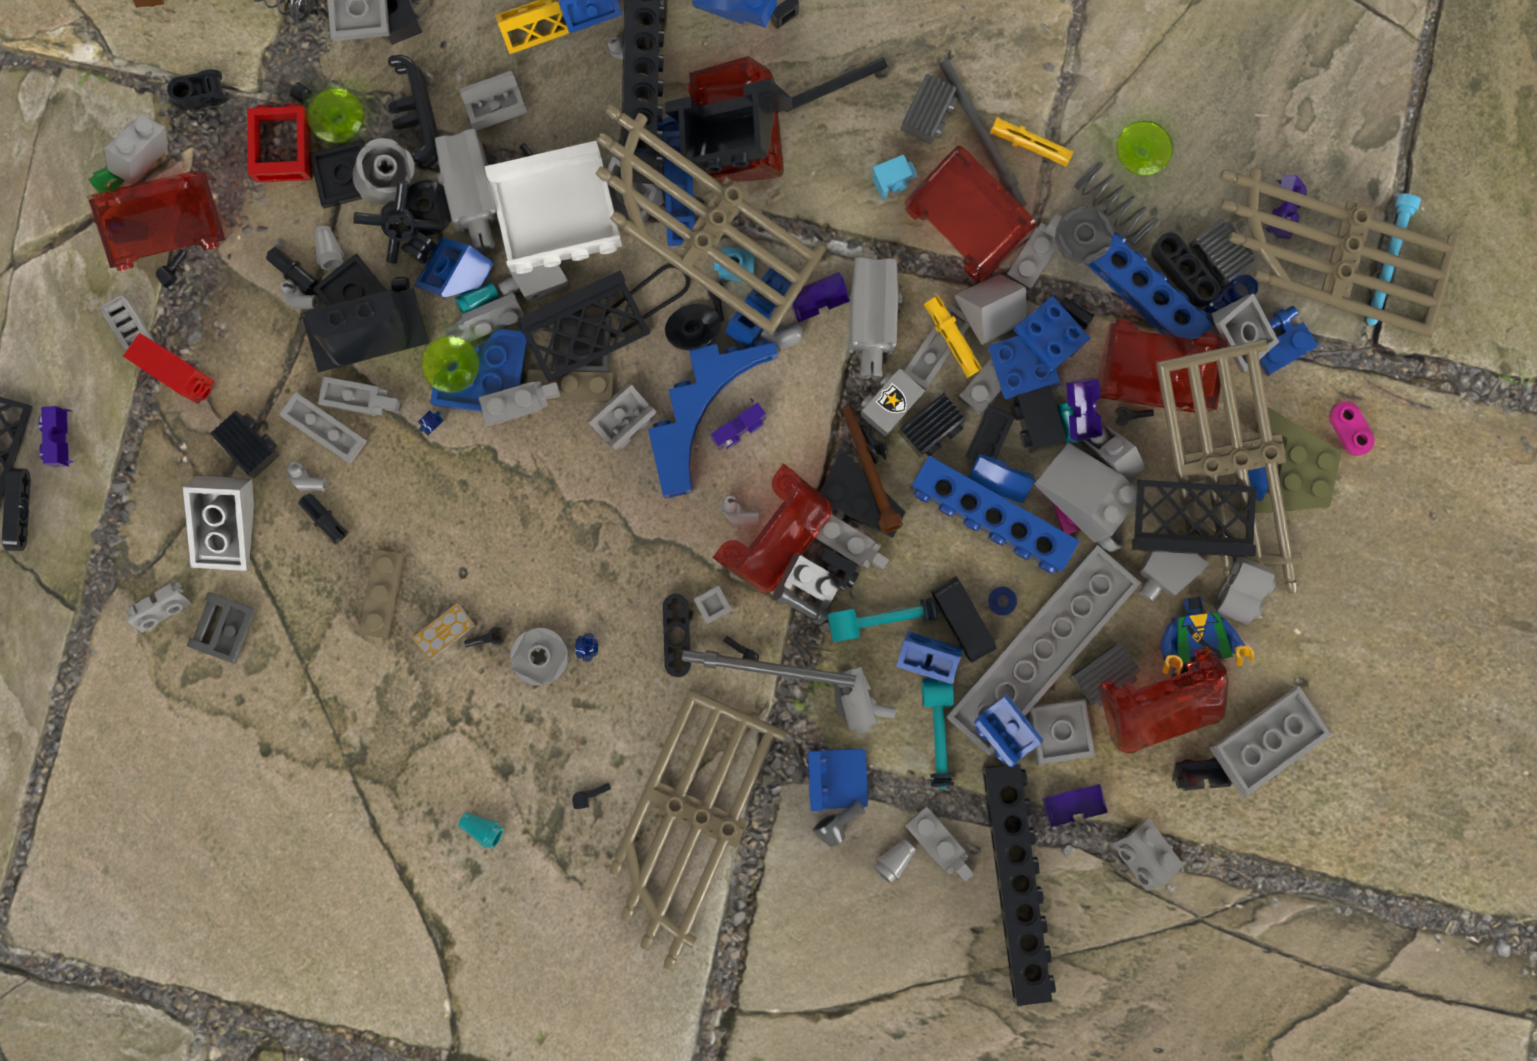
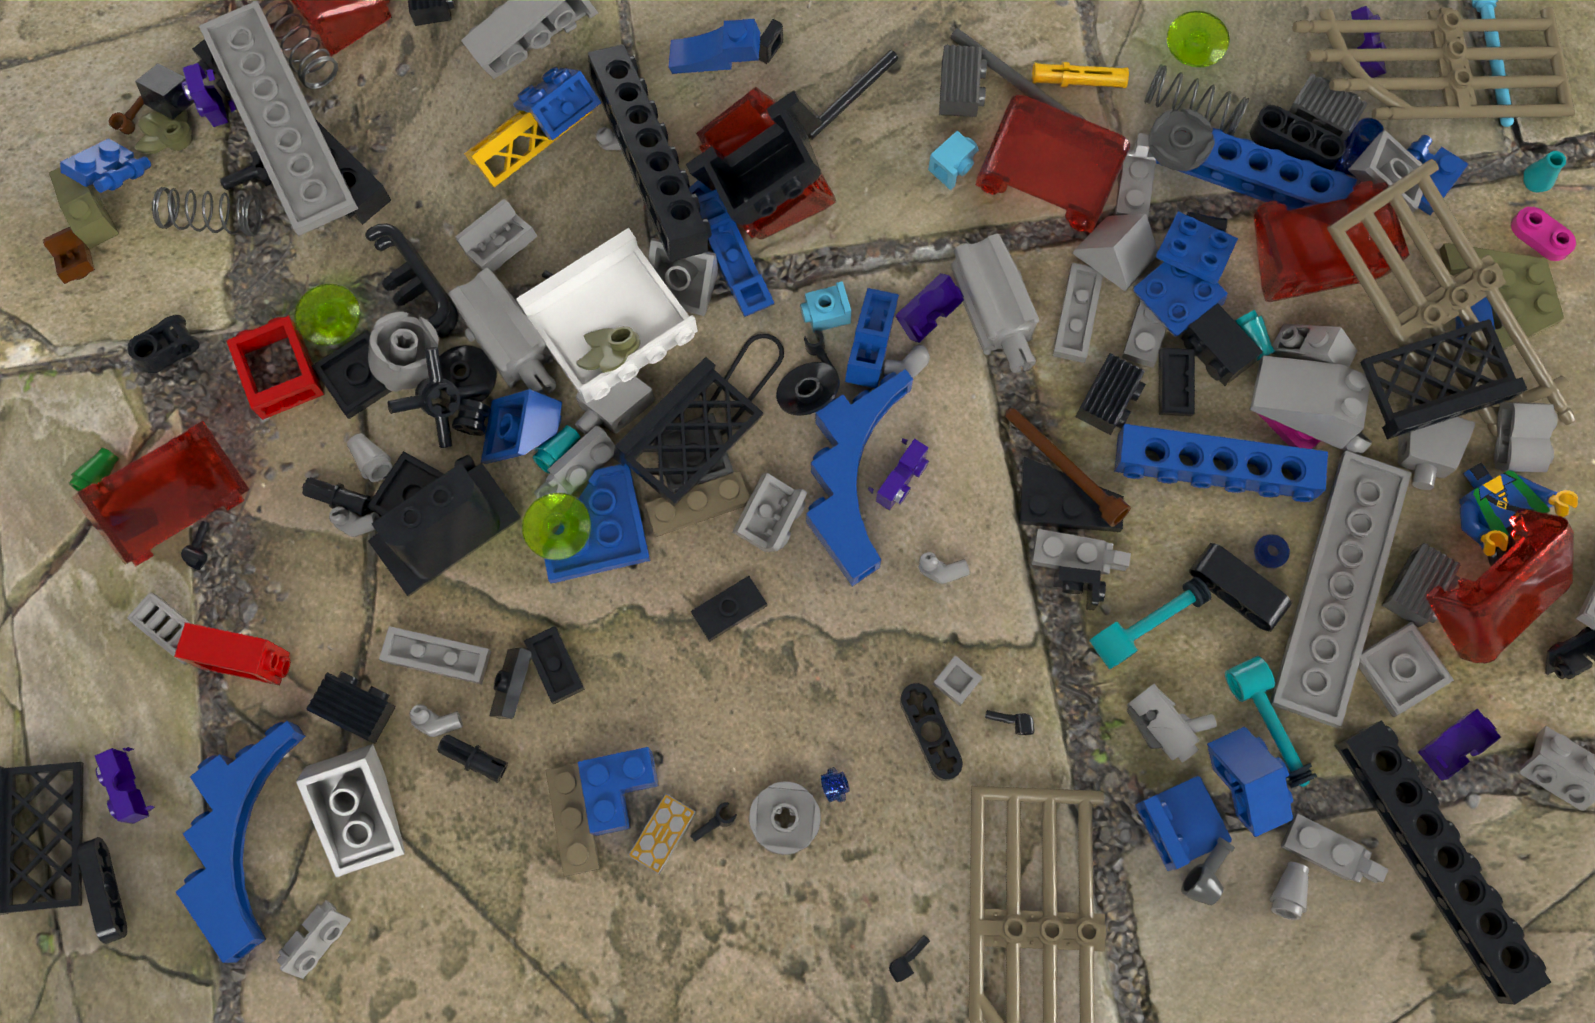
camera: 20 degrees left, 10 degrees down
light grey brick [105,114,168,184] -> none
dark grey plate [187,592,257,664] -> none
black hand [290,82,312,105] -> none
light grey hinge [317,376,401,416] -> none
clear blue plate [418,410,444,436] -> none
light grey hinge [479,381,561,426] -> none
dark tan piece [595,105,826,335] -> none
dark grey bar [682,650,856,687] -> none
clear red windscreen [712,463,832,593] -> none
dark grey plate [773,553,842,625] -> none
light grey brick [860,368,925,437] -> none
black hand [860,425,887,464] -> none
blue brick [896,631,963,684] -> none
yellow pin [923,295,983,378] -> none
blue slope [968,454,1035,503] -> none
blue bracket [974,694,1043,768] -> none
dark purple piece [1066,378,1102,441] -> none
black hand [1114,407,1154,426] -> none
none -> blue arch [176,721,306,963]
none -> black plate [489,648,532,719]
none -> black plate [524,626,585,705]
none -> olive plate [576,326,641,373]
none -> blue brick [578,747,659,836]
none -> black plate [691,576,767,642]
none -> blue brick [1207,726,1293,837]
none -> teal cone [1523,151,1566,193]

